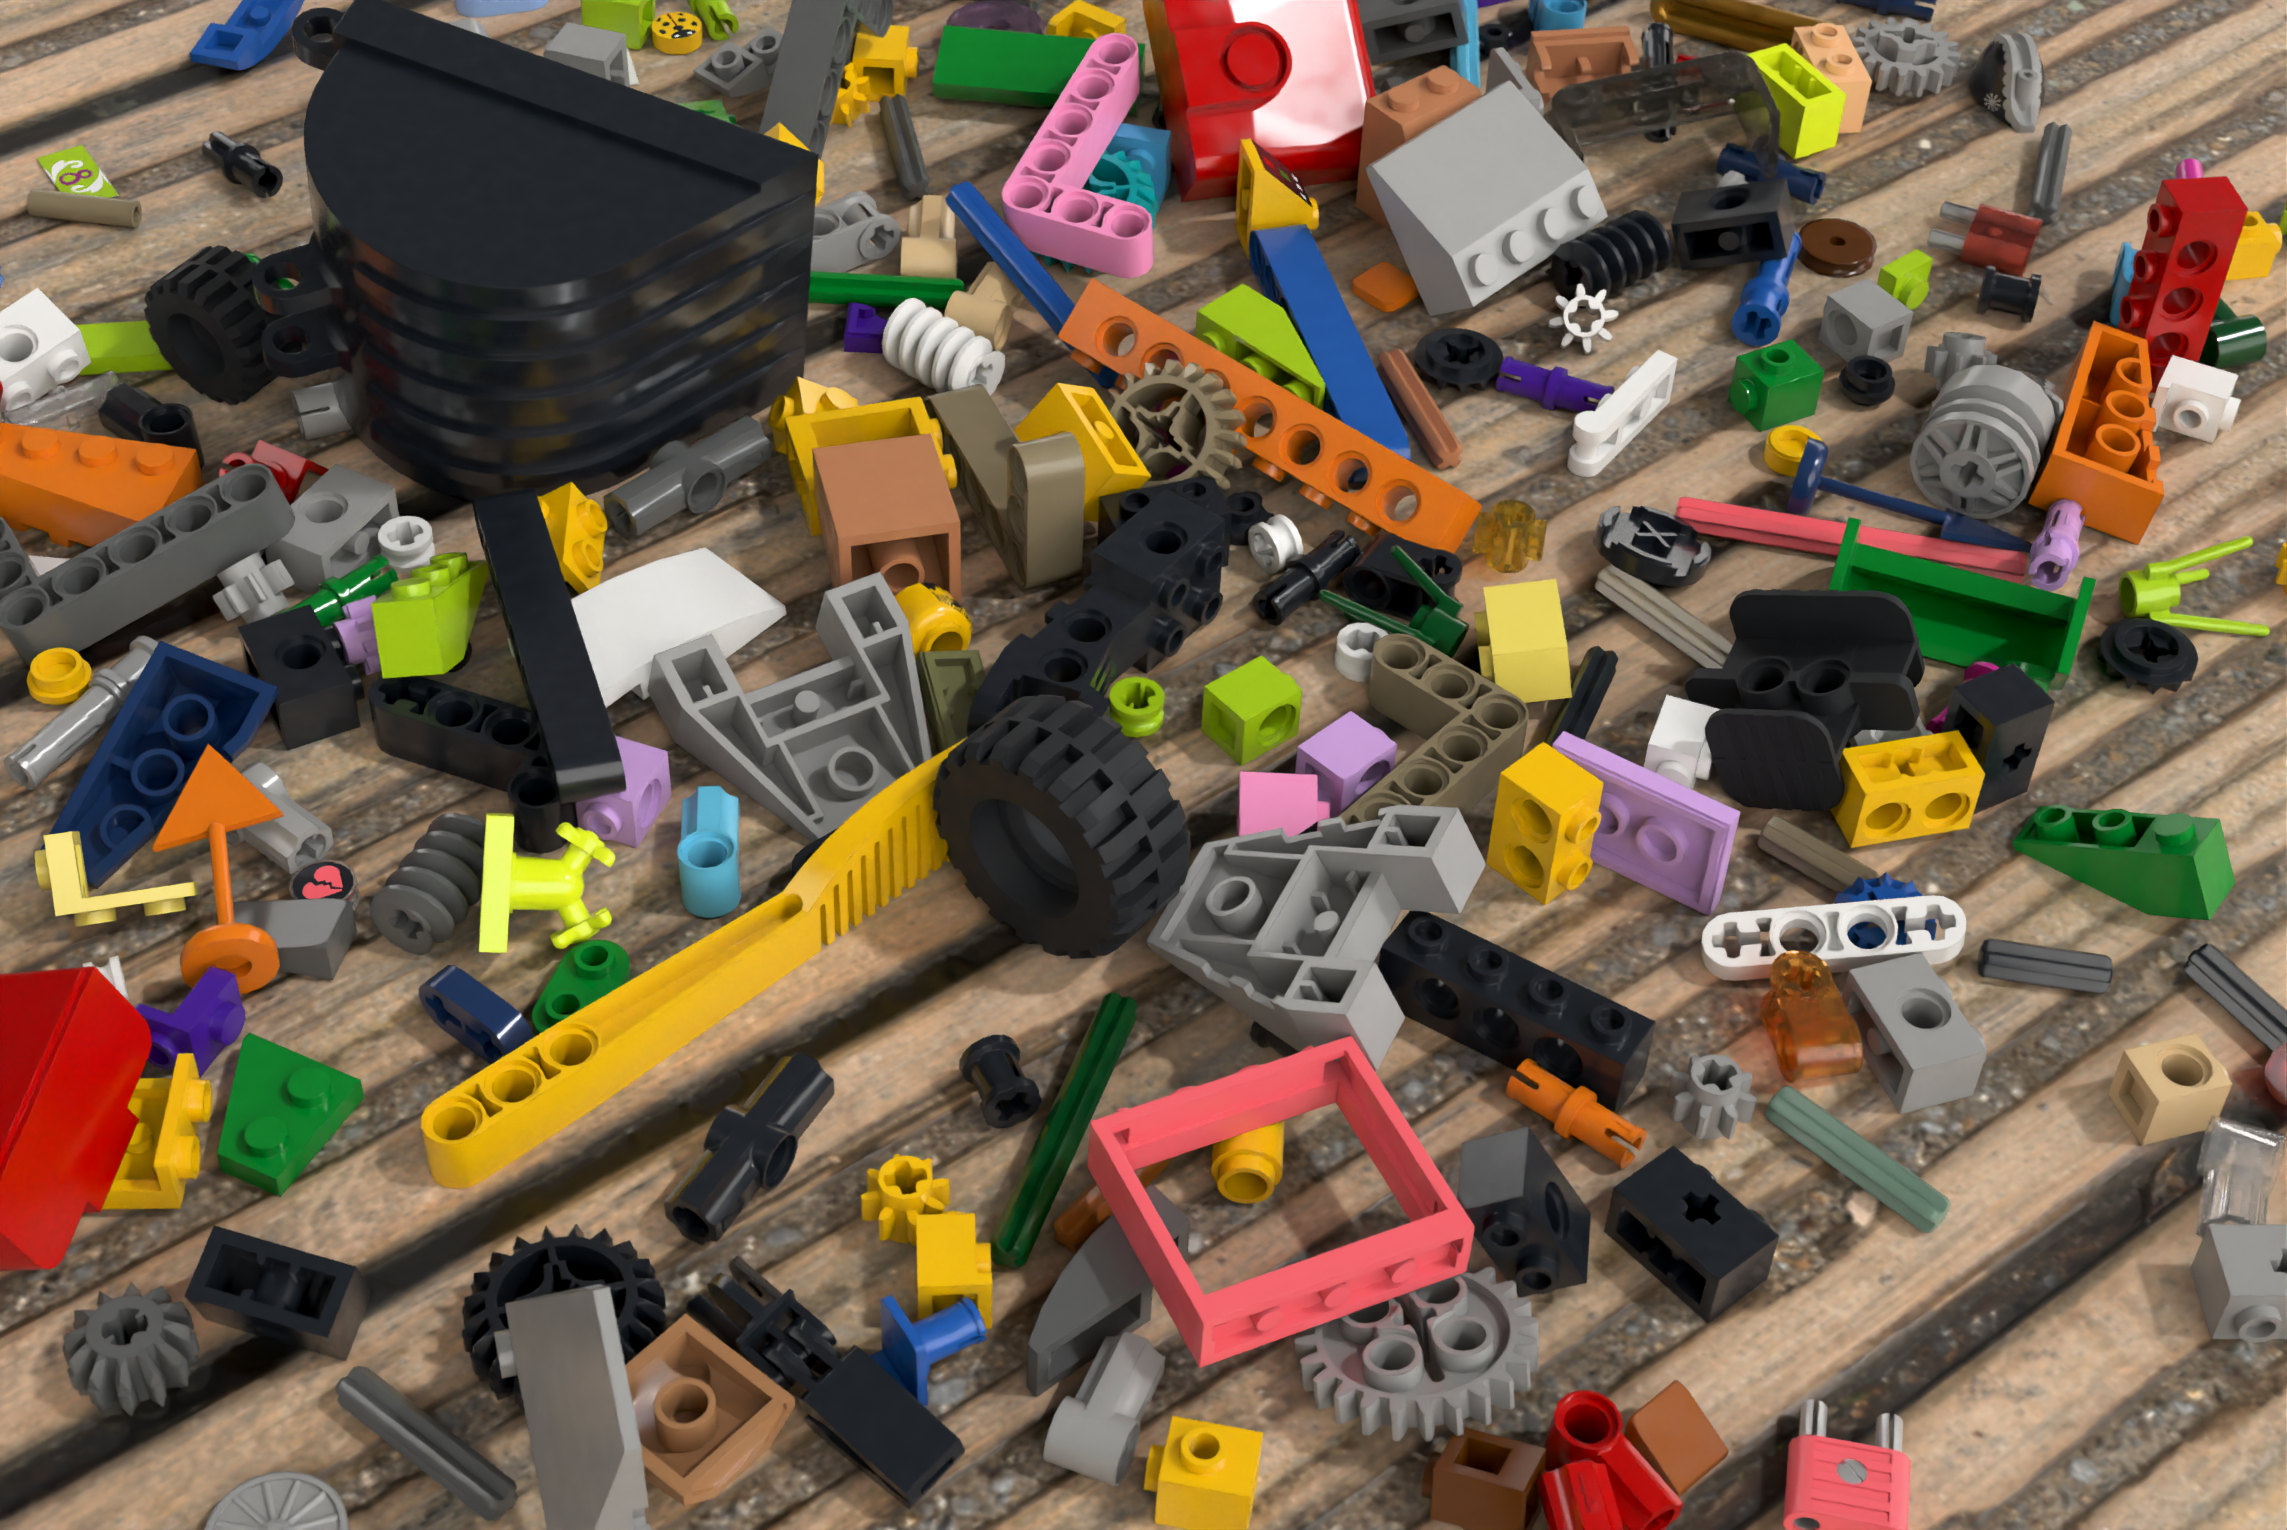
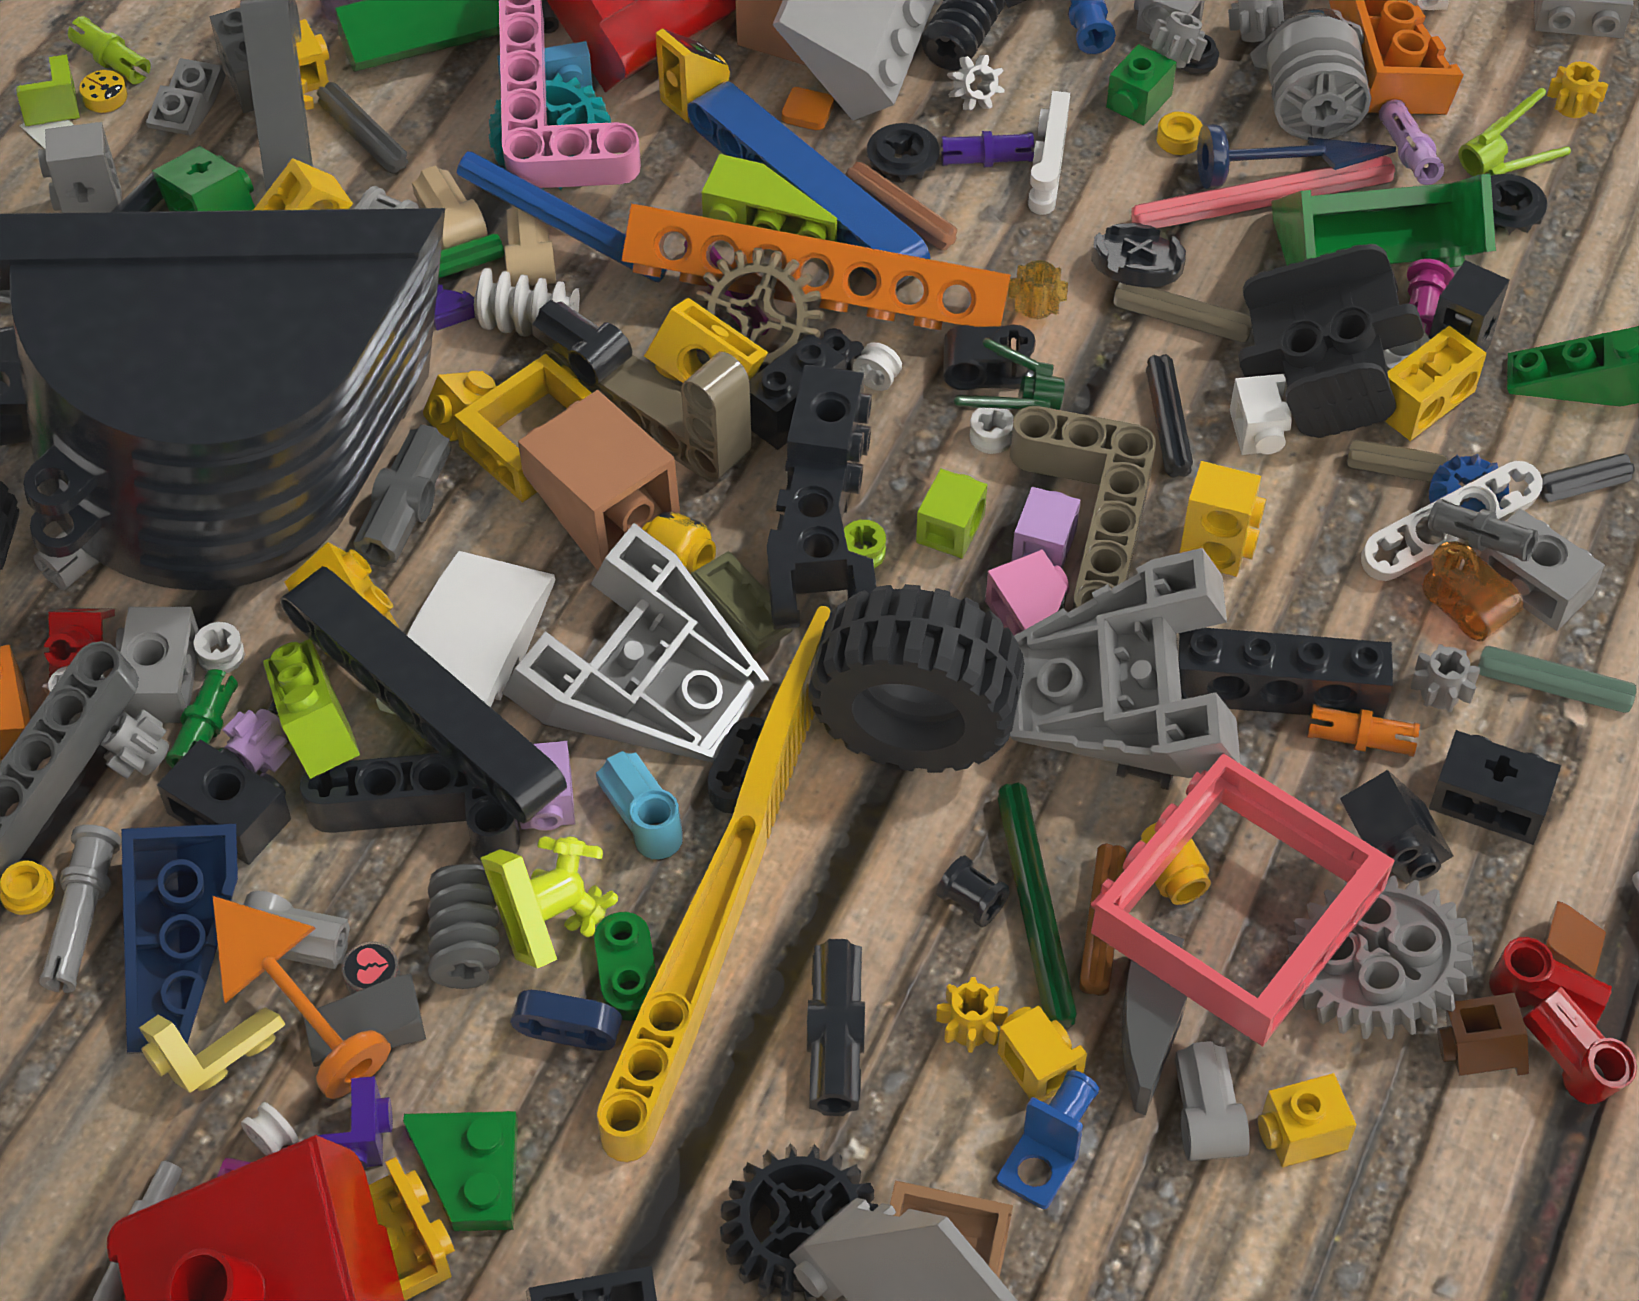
camera: 25 degrees left, 10 degrees up
black arm [686,1255,965,1510] -> none
black pin [1253,530,1360,626] -> none
light yellow brick [1474,579,1572,703] -> none
lavender tile [1552,731,1740,916] -> none
none -> black piece [532,300,633,387]
none -> light grey gear [1149,11,1208,68]
none -> dark grey pin [1428,499,1538,562]

